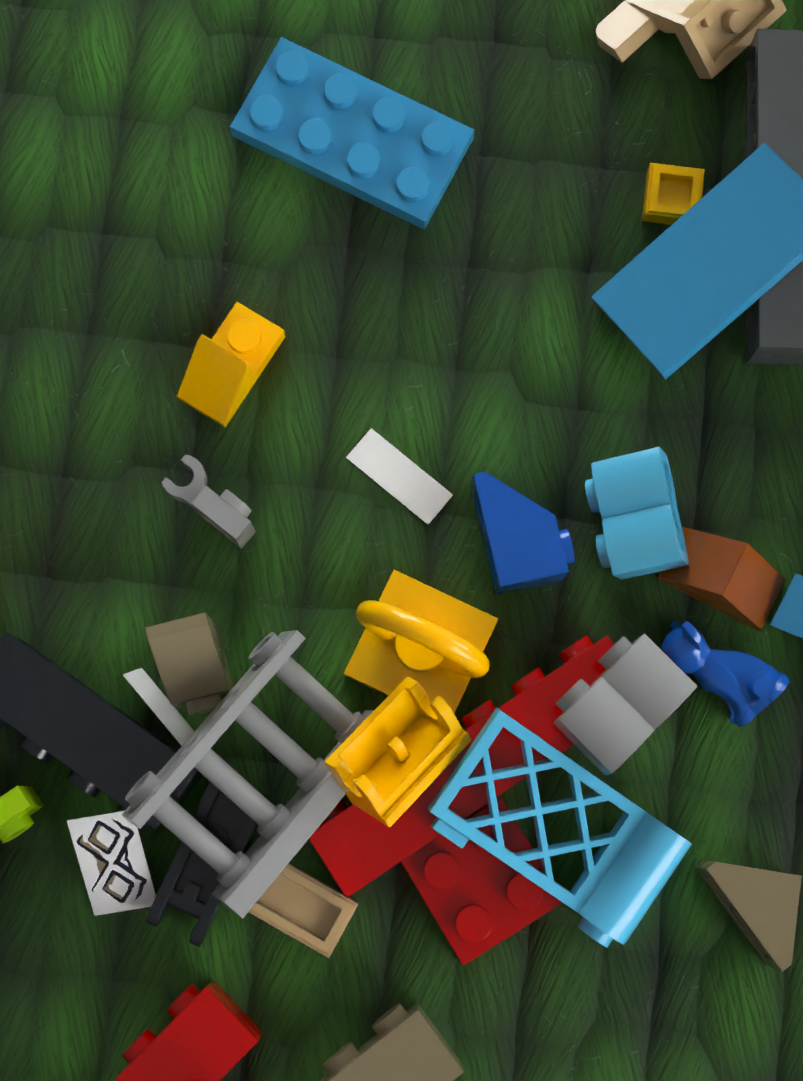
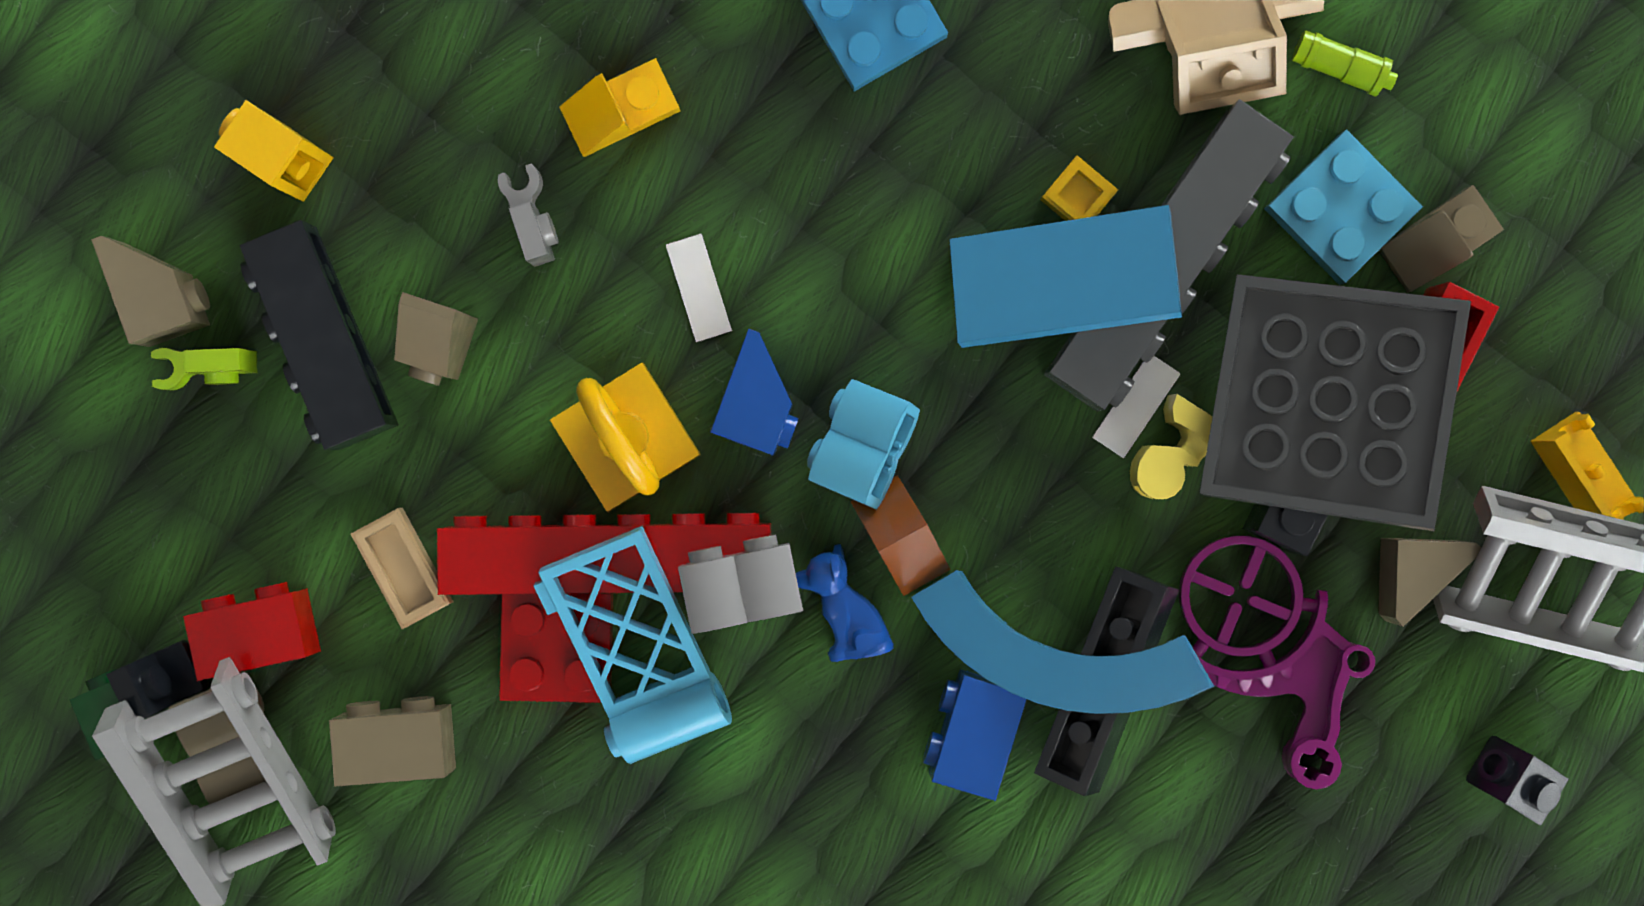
camera: 30 degrees right, 10 degrees up
white sticker [67,811,156,916] -> none
light grey fence [122,630,374,919] -> none
white sticker [123,668,194,746] -> none
black hinge [145,782,270,947] -> none
yellow hinge [324,676,472,828] -> none
dark tan slope [694,860,802,972] -> none

